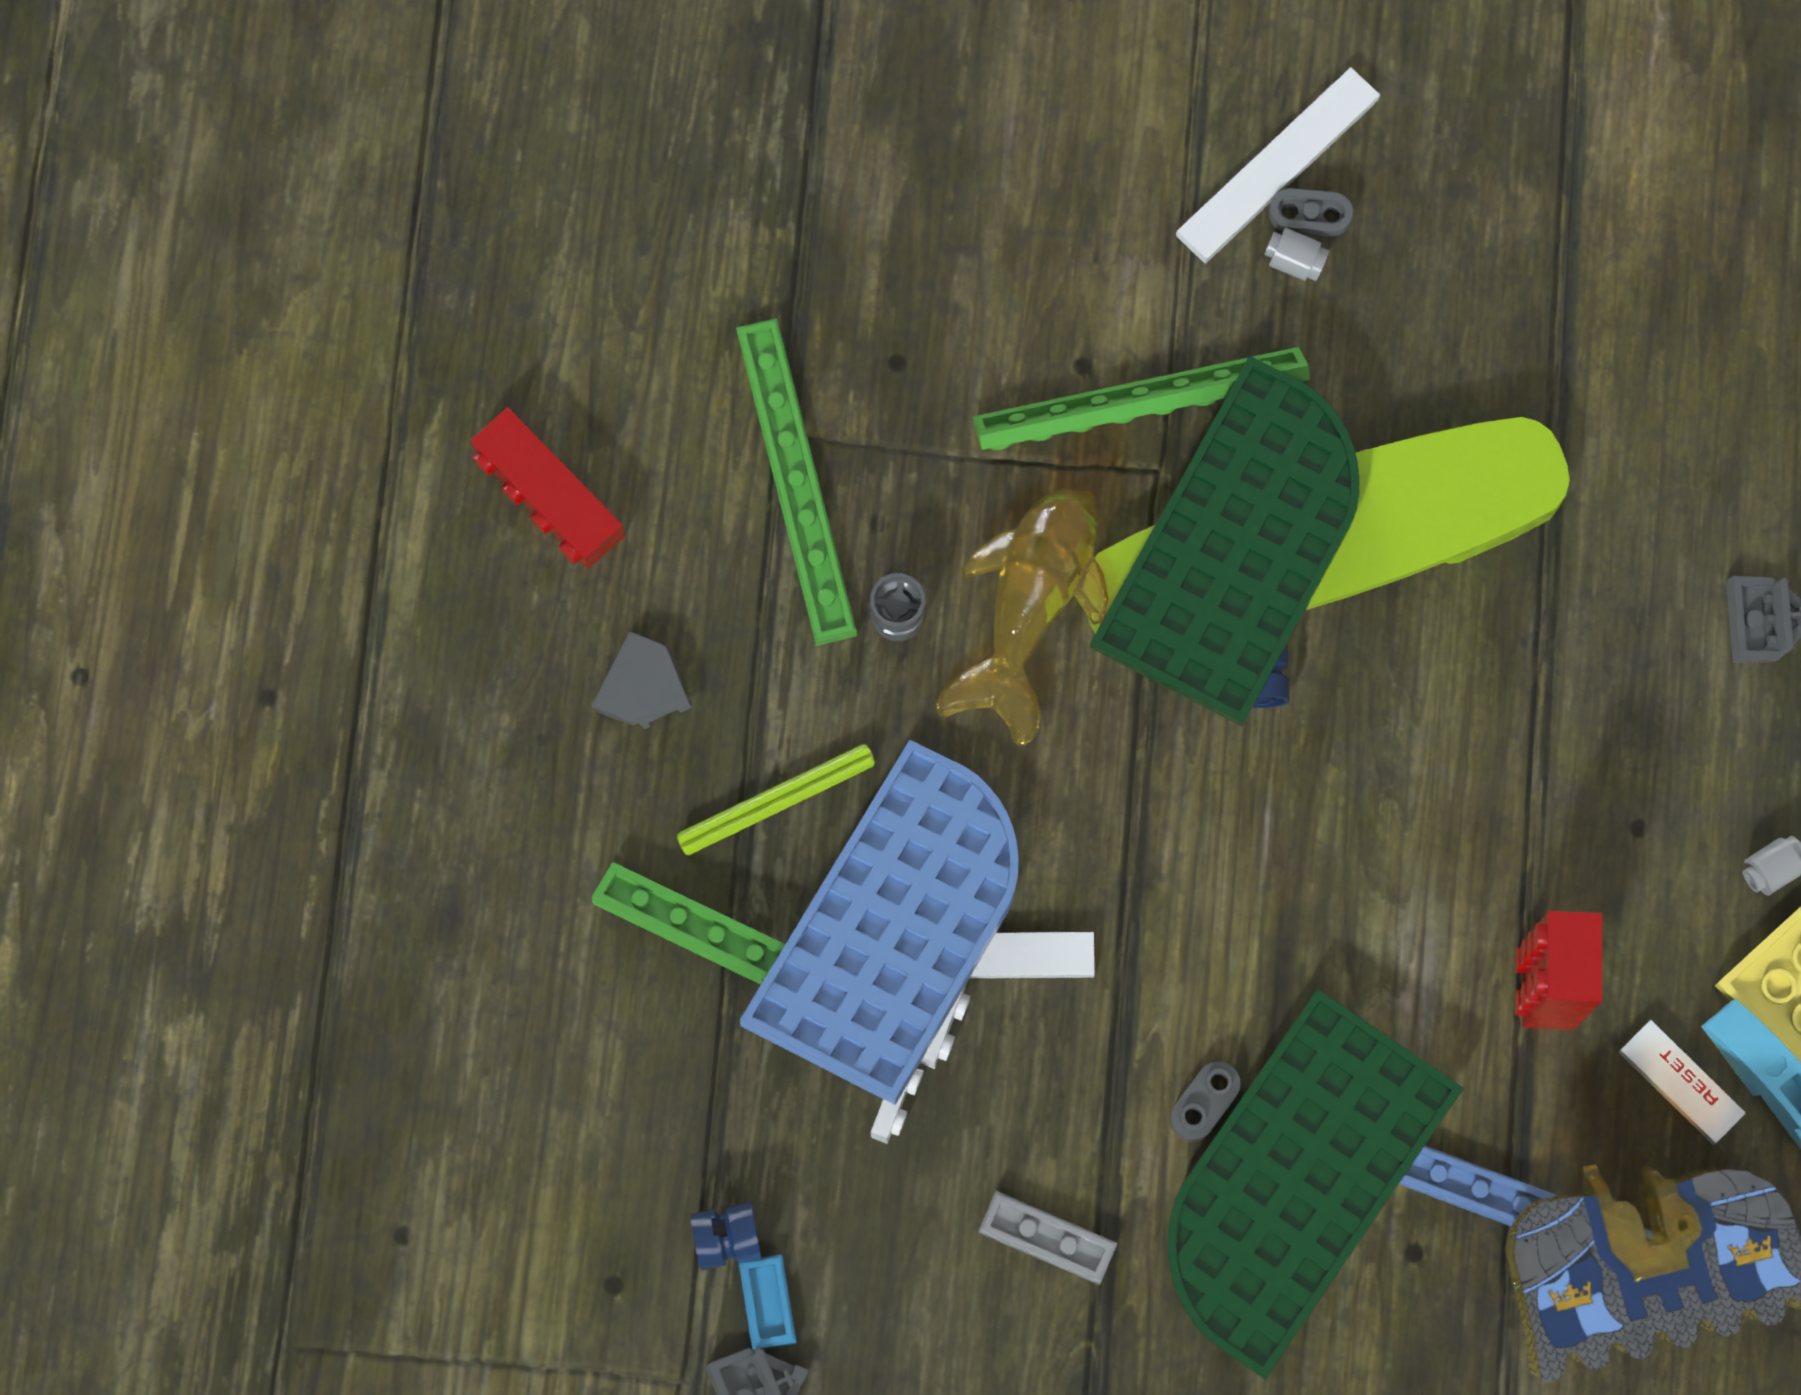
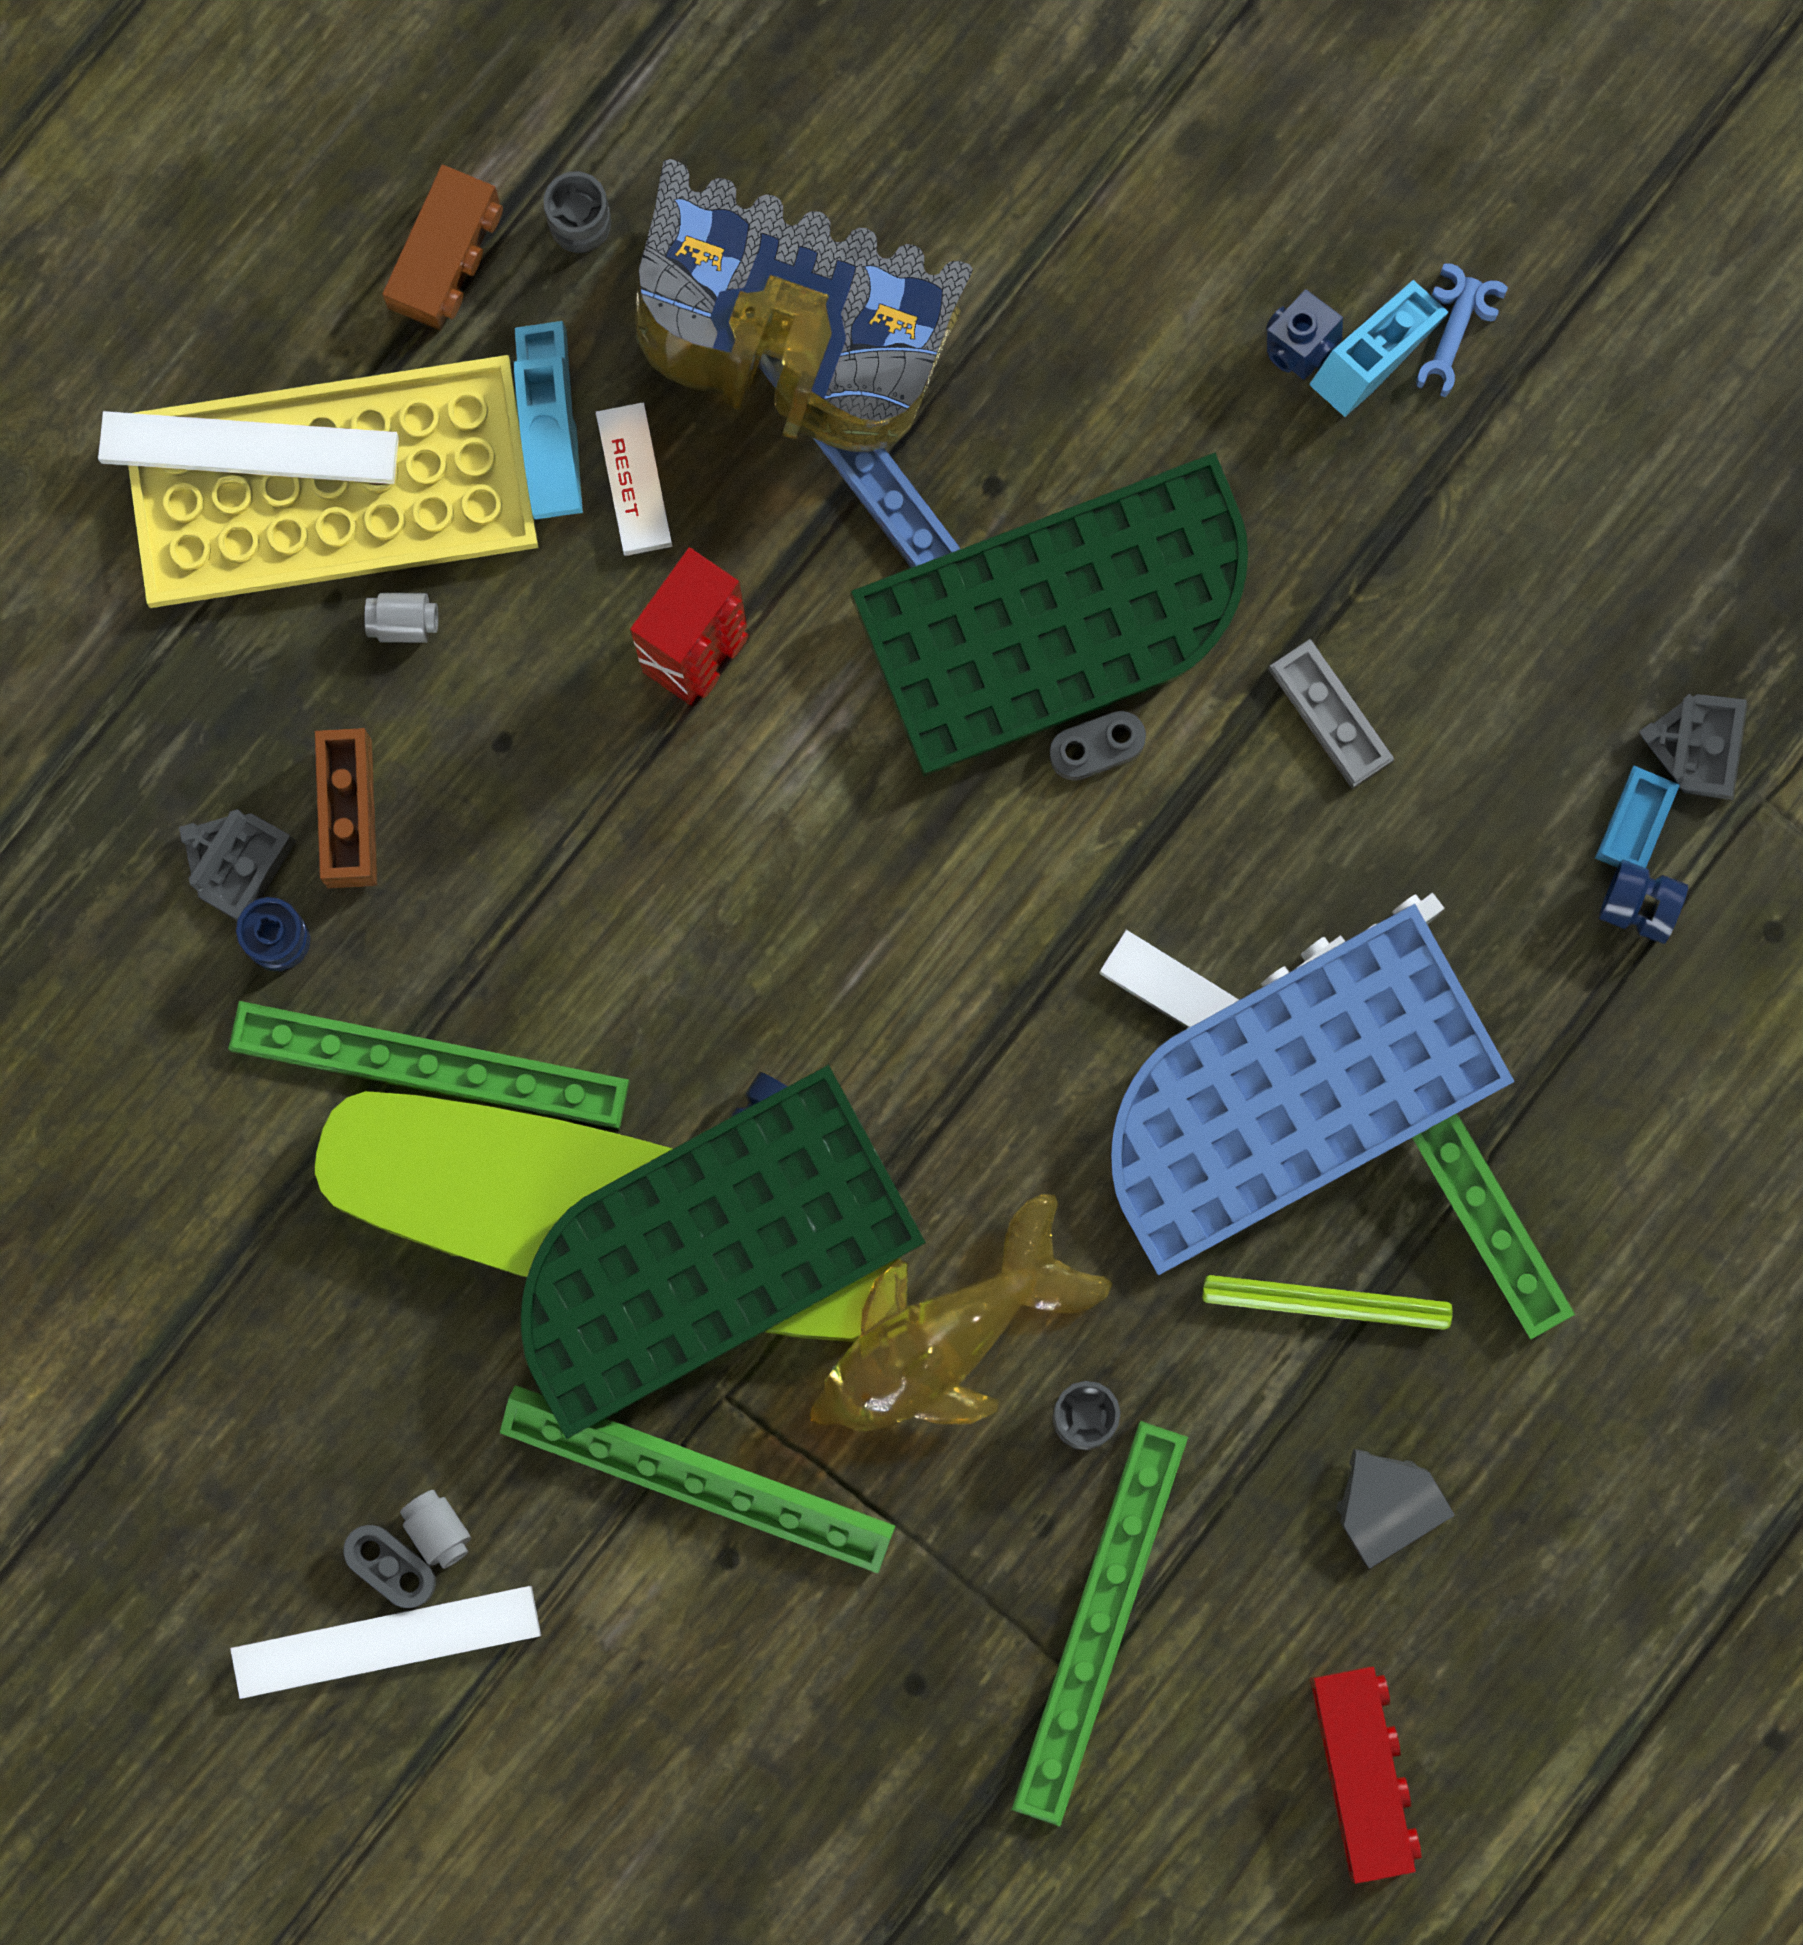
camera: 145 degrees left, 5 degrees up
none -> bright green tile [228,1001,630,1130]
none -> dark blue wheel [236,897,311,972]
none -> dark orange brick [315,728,377,888]

